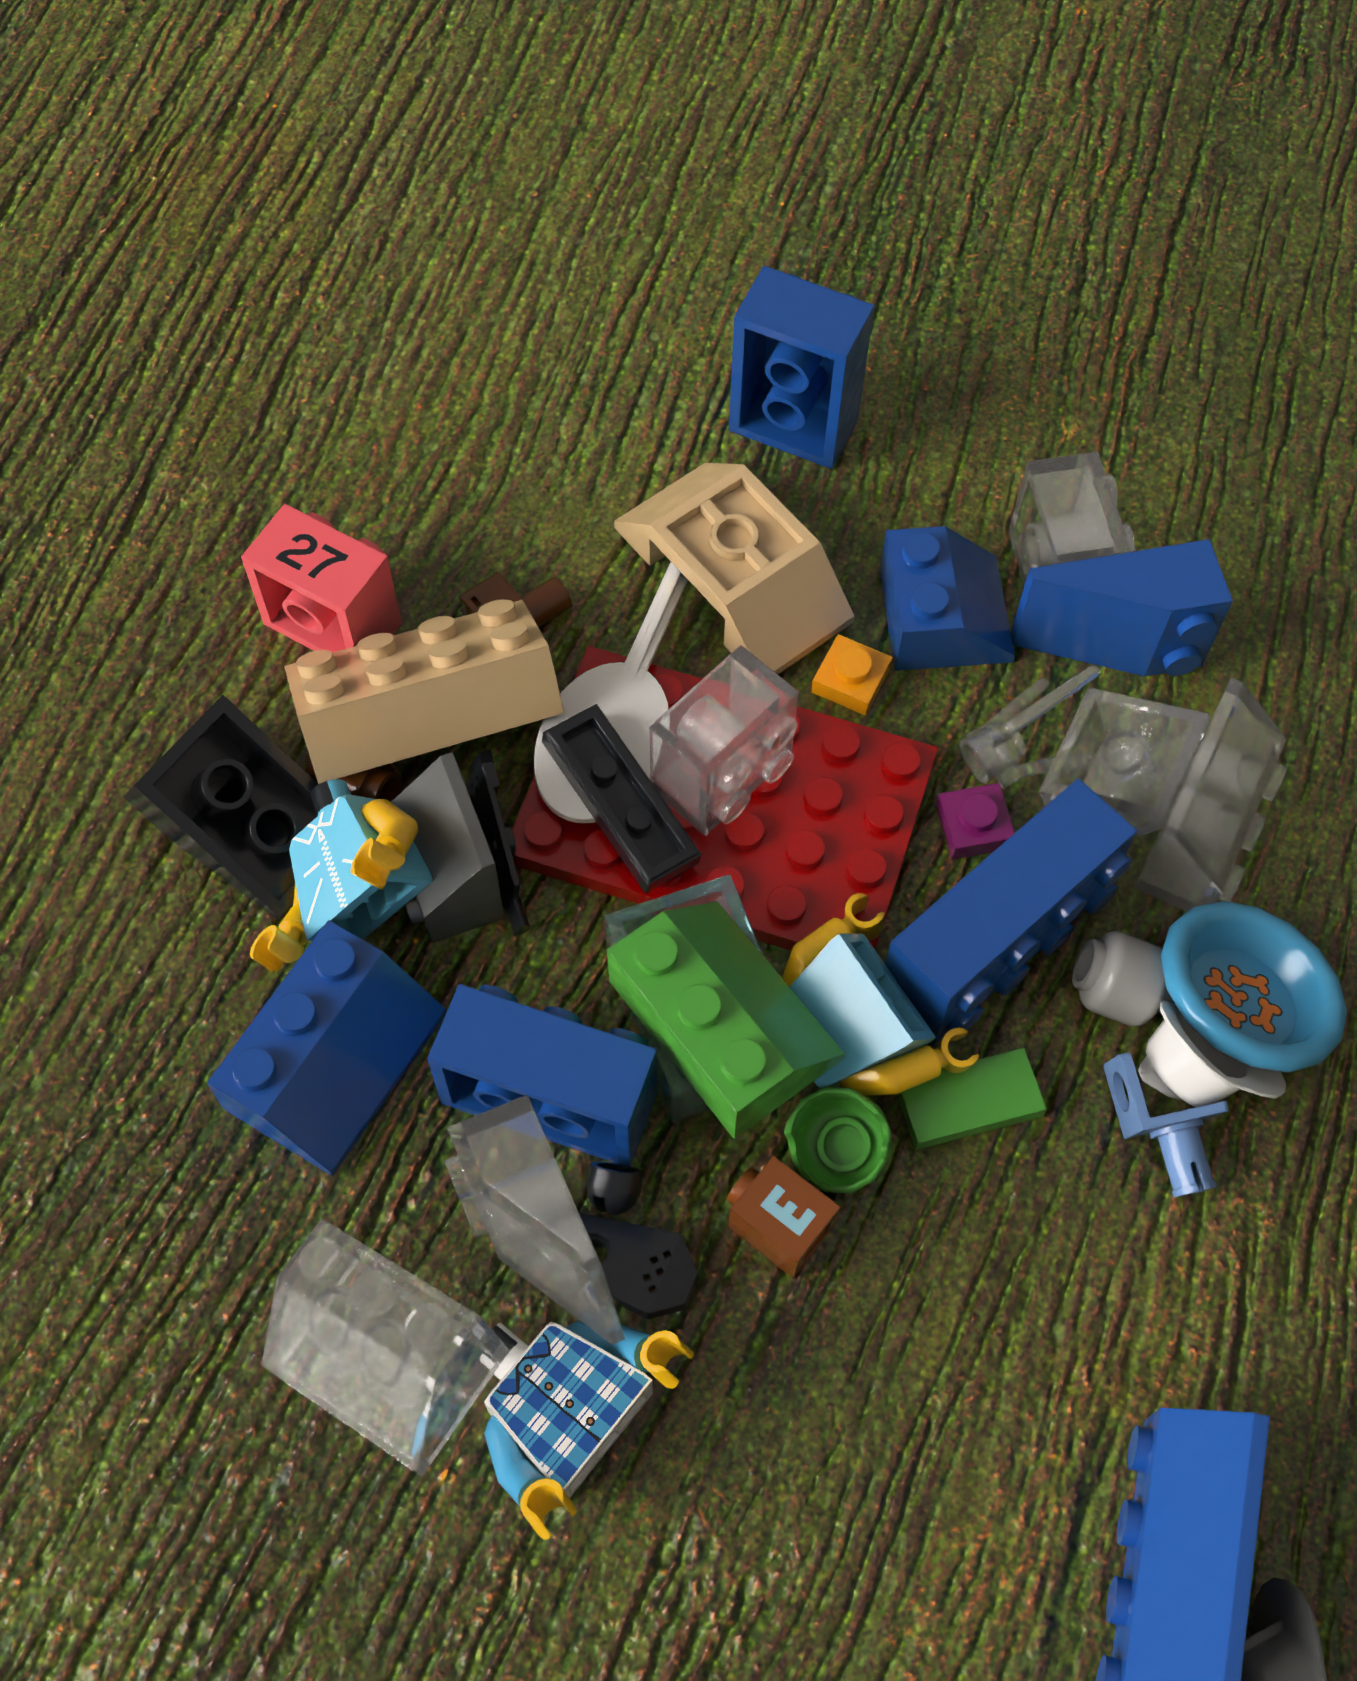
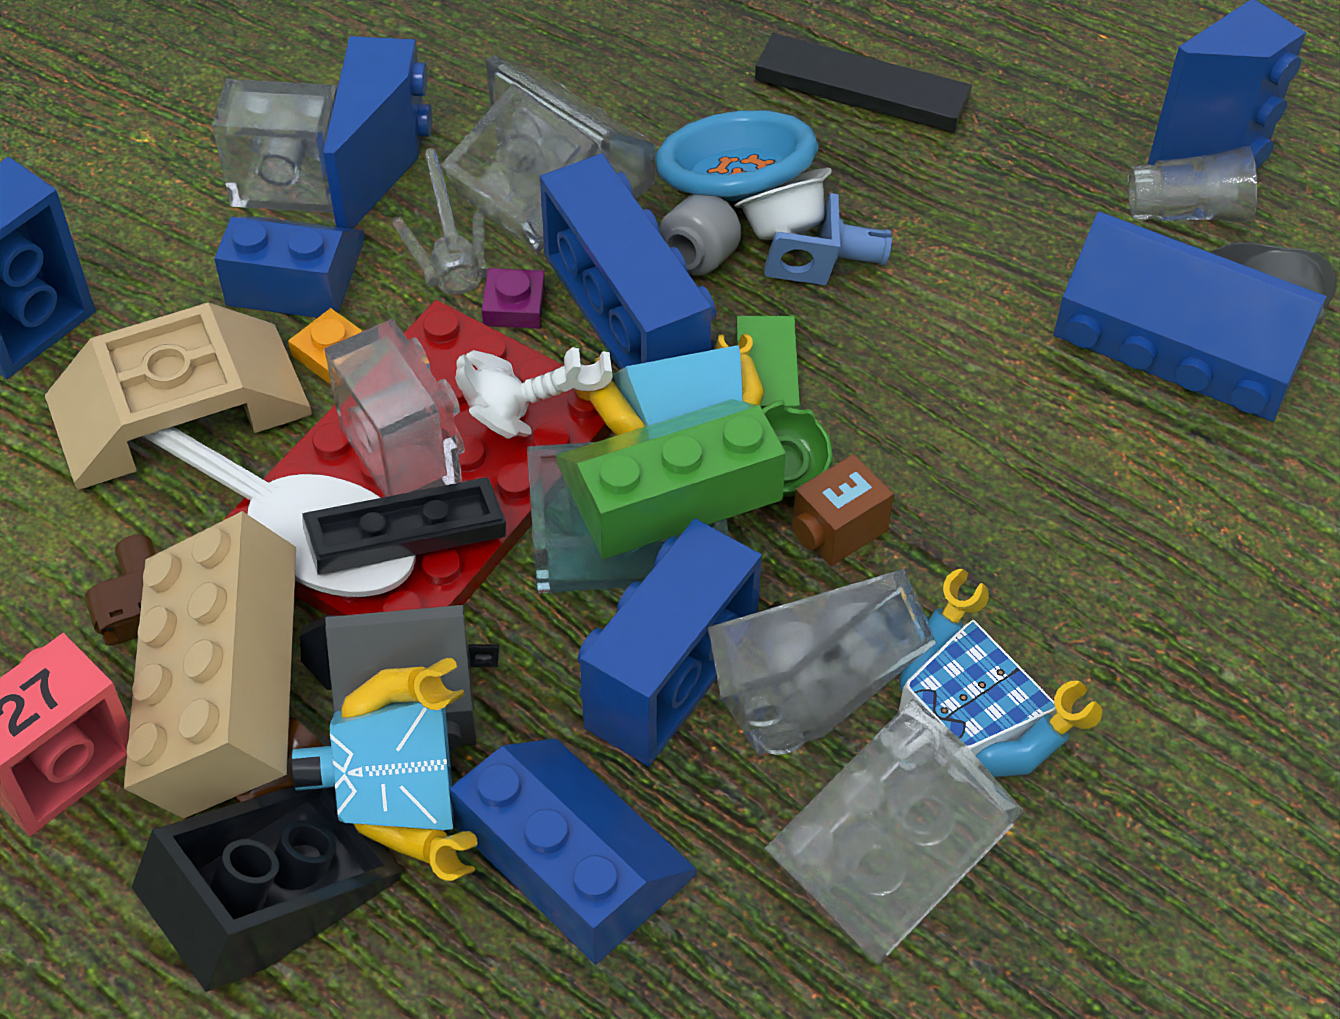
camera: 75 degrees left, 10 degrees down
none -> white piece [455,347,613,439]

